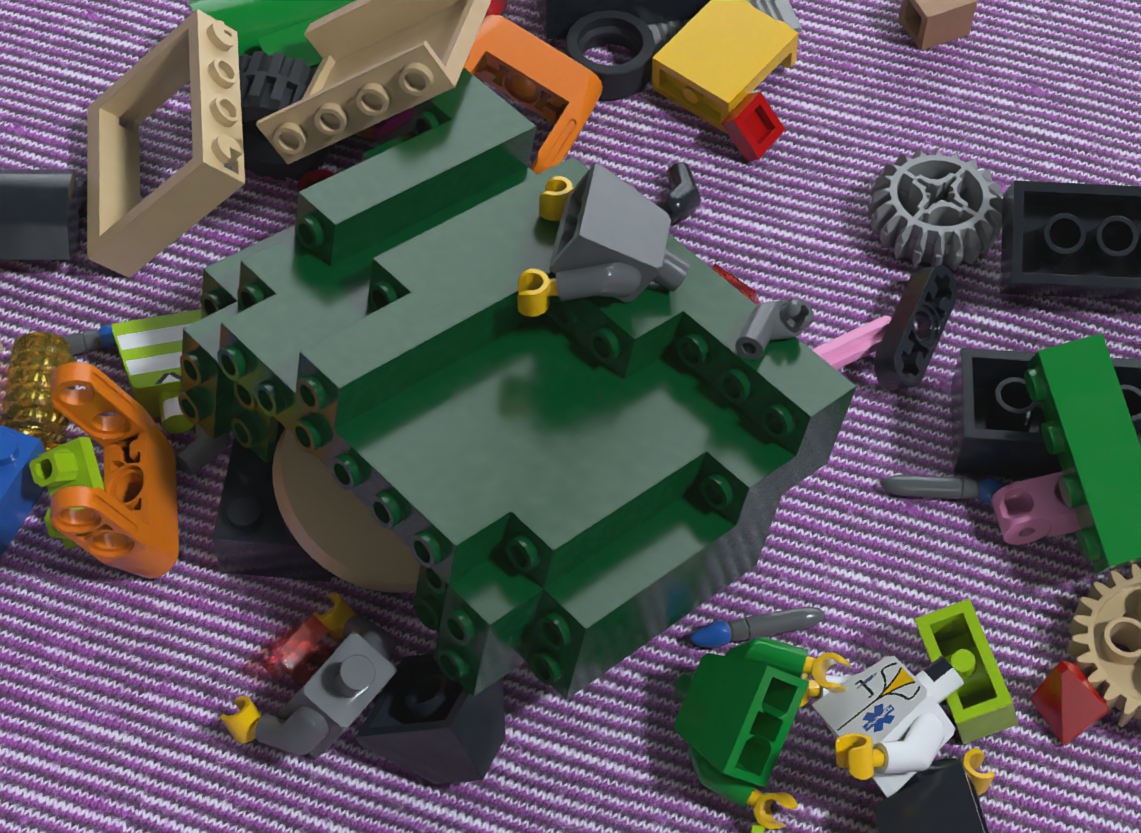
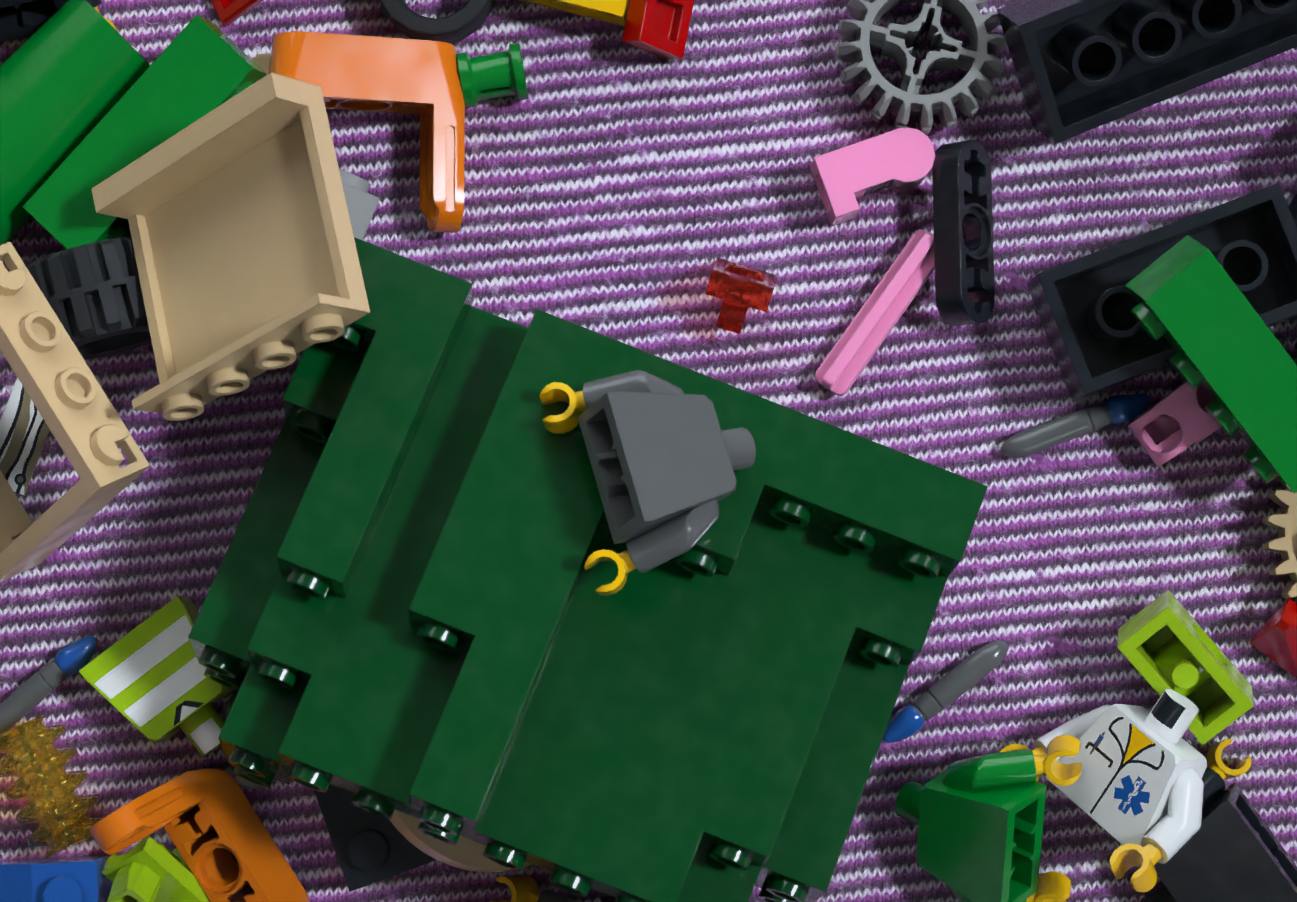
camera: 20 degrees left, 30 degrees up
black arm [656,162,701,226] -> none
dark grey arm [735,298,813,360] -> none
none -> green bush [457,43,529,108]
none -> bright pink leg [810,127,935,226]

